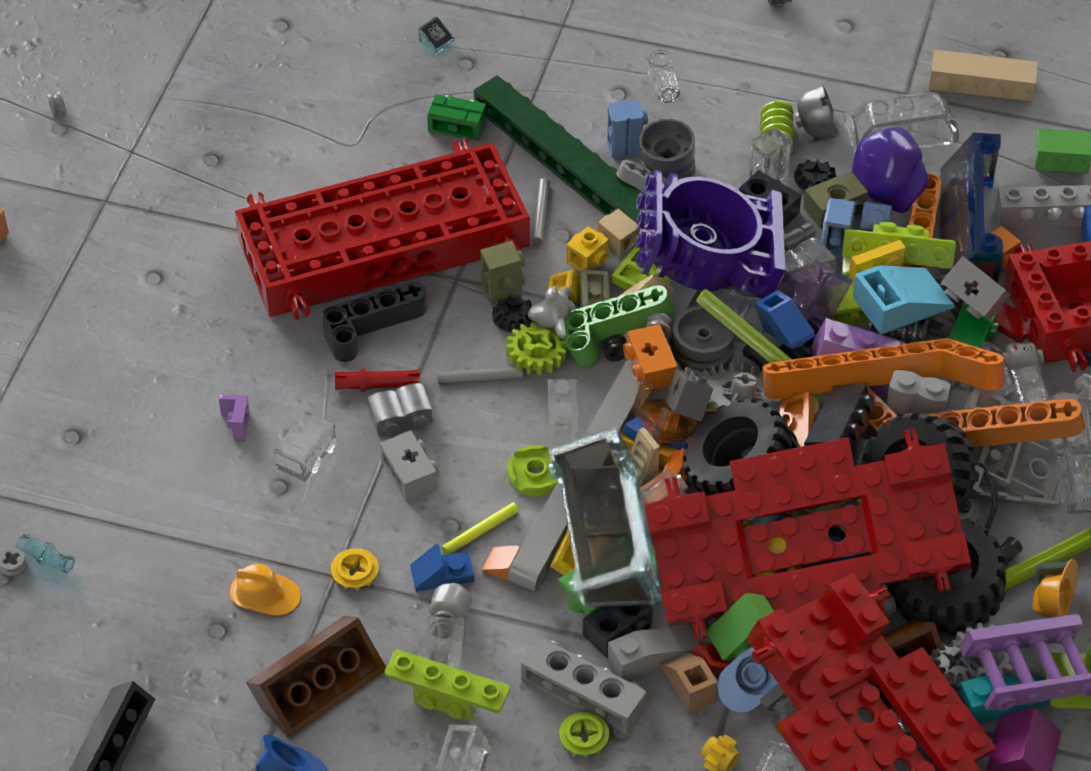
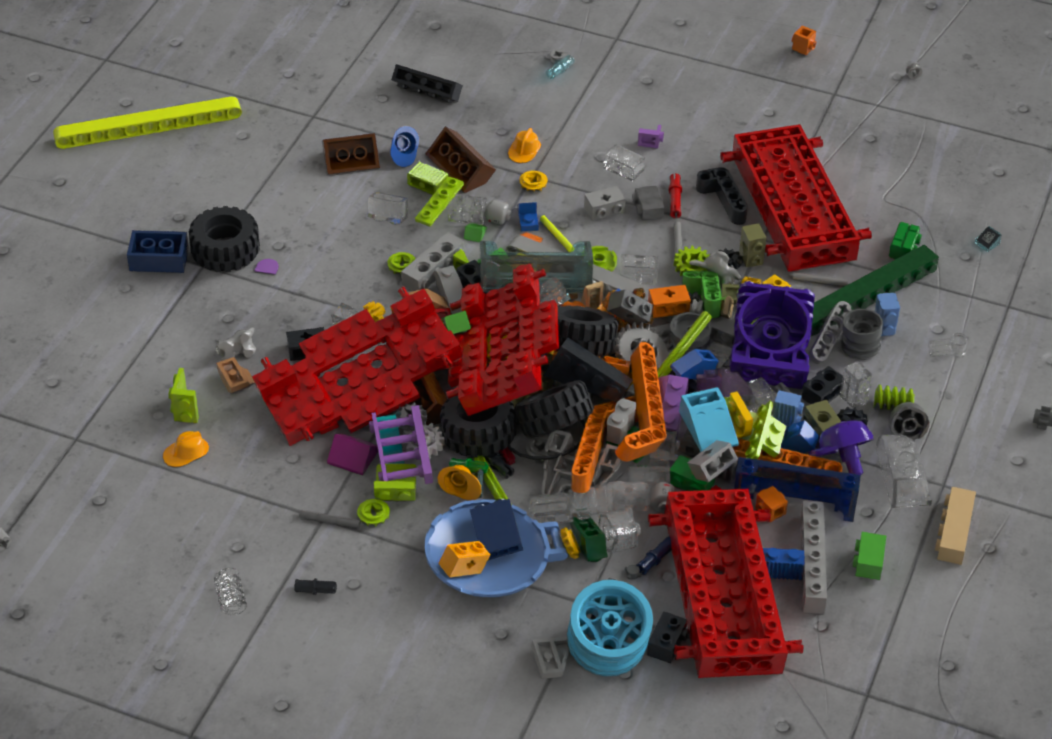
camera: 95 degrees right, 5 degrees down
none -> lime brick [407,161,448,195]
none -> green axle [449,458,489,474]
none -> lime slope [453,249,469,271]
none -> bright green slope [464,223,487,242]

